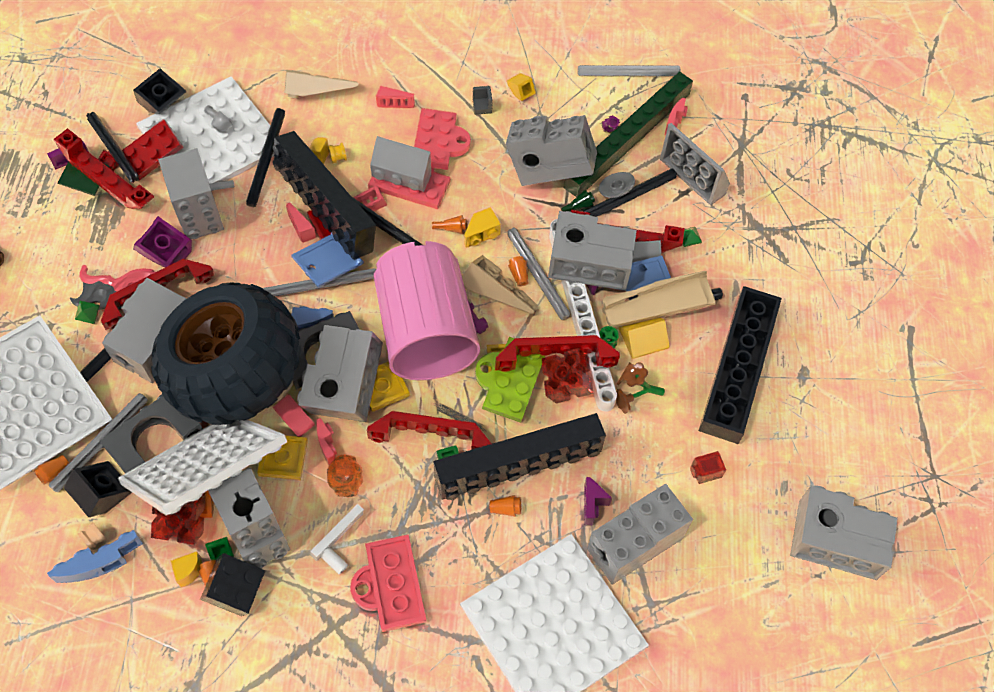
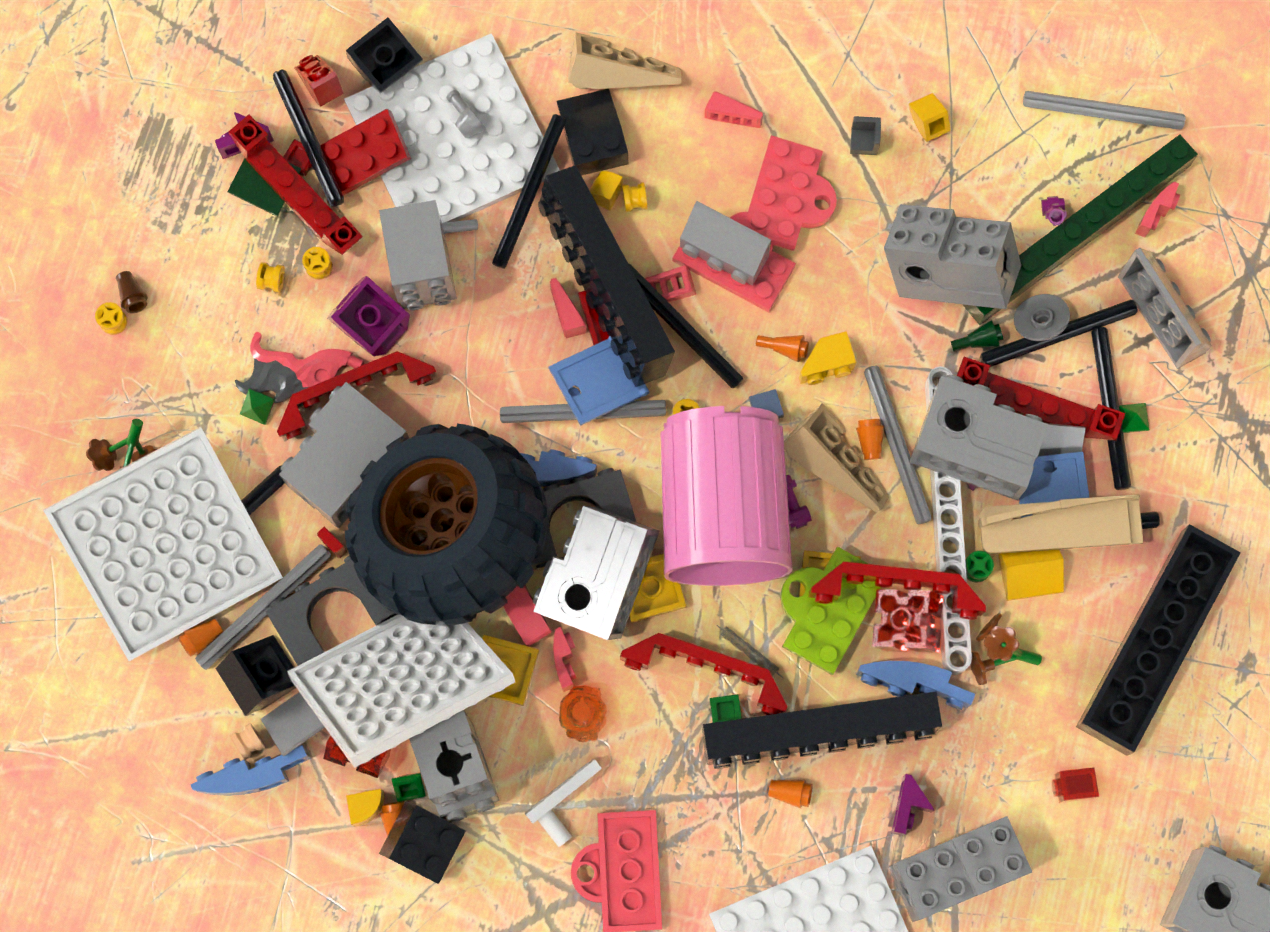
camera: 15 degrees right, 15 degrees up
none -> yellow wheel [256,262,285,293]
none -> light grey piece [261,692,325,757]
none -> red slope [294,55,344,107]
none -> yellow wheel [302,247,333,280]
none -> red tile [317,526,347,558]
none -> black slope [556,88,629,176]
none -> medium blue slope [856,661,975,710]
none -> black axle [1091,327,1131,490]

